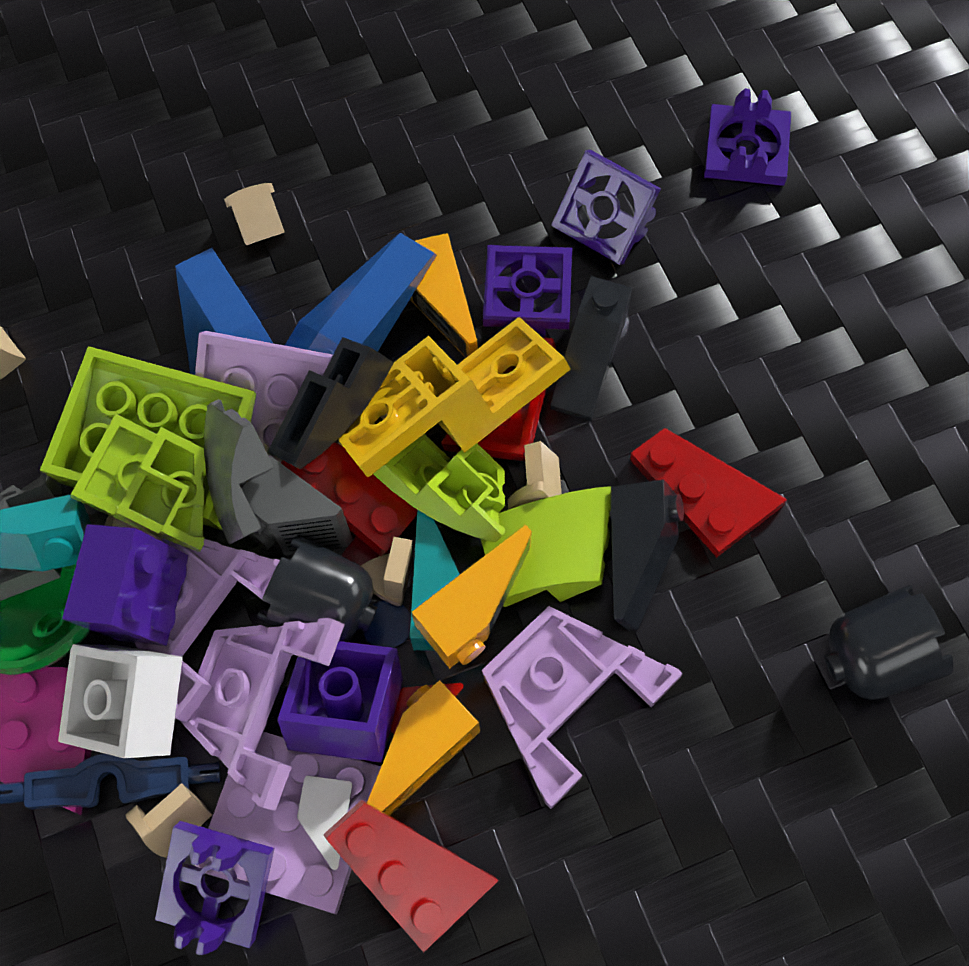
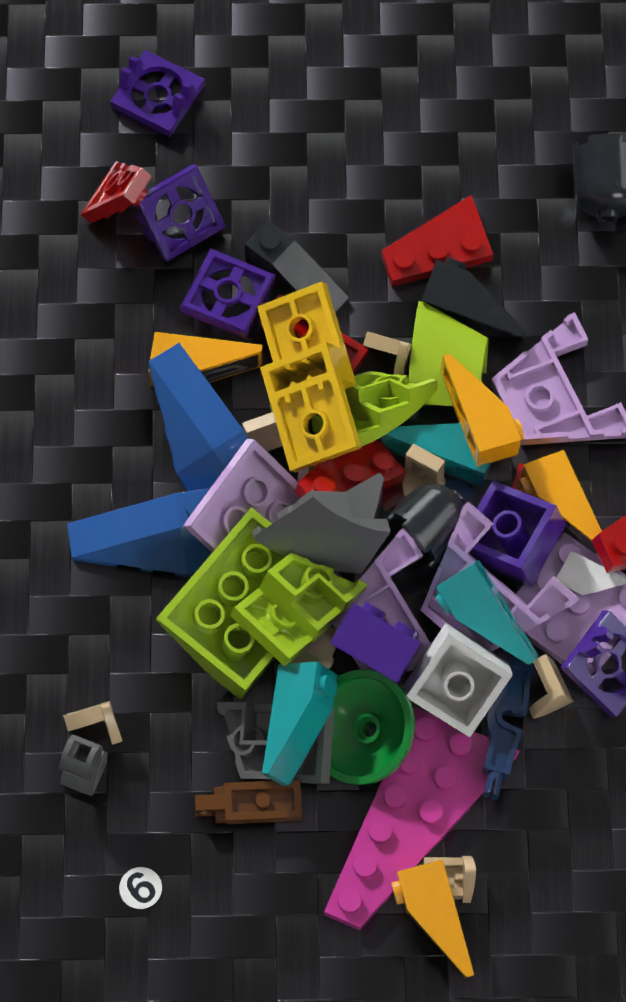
camera: 75 degrees left, 0 degrees up
tan tile [224,183,284,245] -> none
black slope [267,337,394,469] -> none
none -> red wing [80,161,152,223]
none -> teal slope [436,560,539,665]

